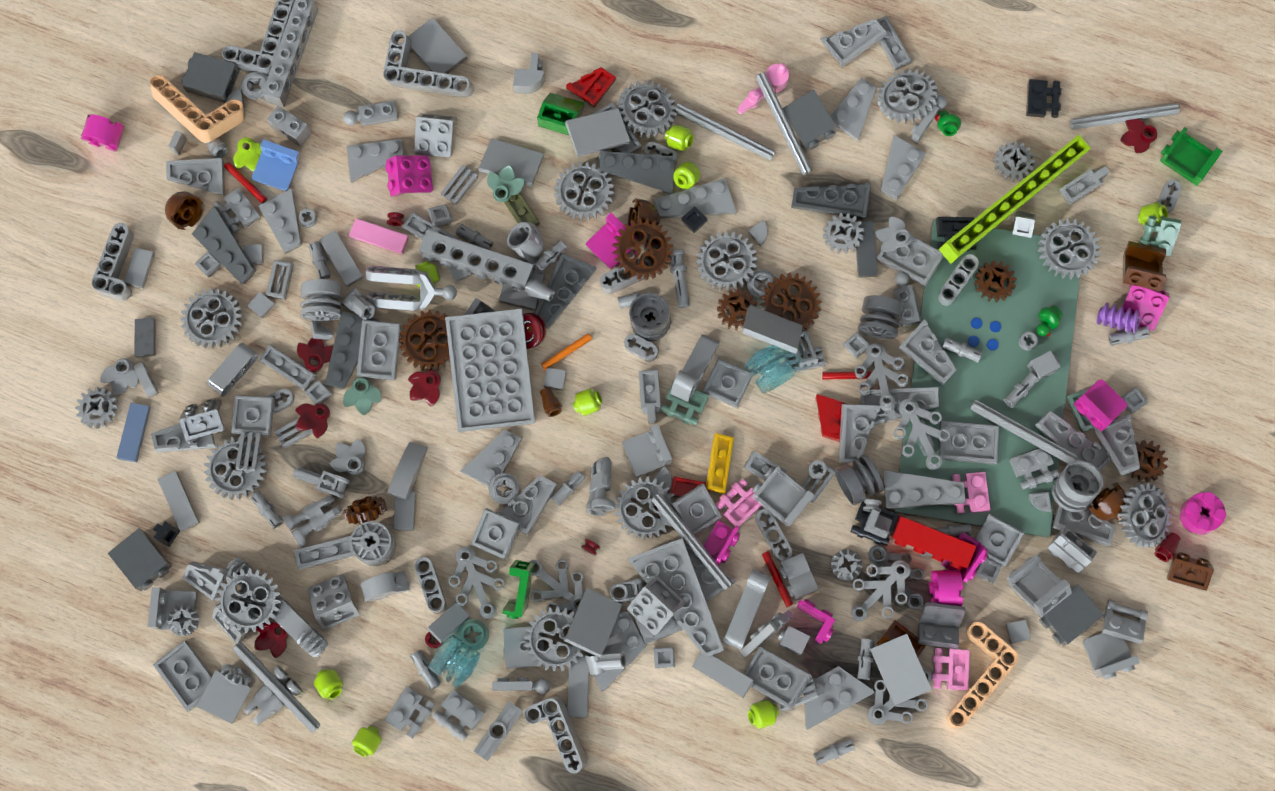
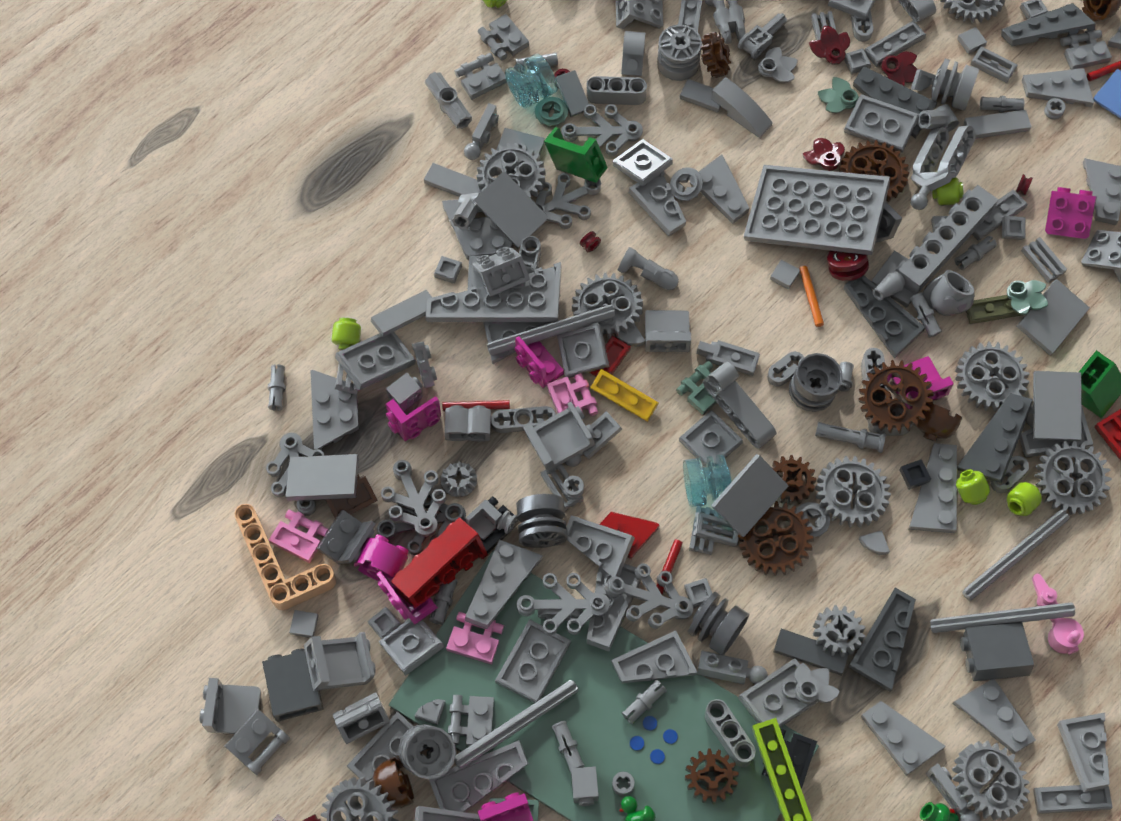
camera: 110 degrees right, 10 degrees down
light grey tile [243,244,263,264] -> none
bright pink tile [349,219,409,254] -> none
light grey beam [524,696,587,773] -> none
reddish brown cone [540,387,562,417] -> none
light grey axle [551,471,585,506] -> none
lime head [573,388,603,416] -> none
light grey beam [723,569,771,650] -> none
light grey pin [857,639,874,680] -> none

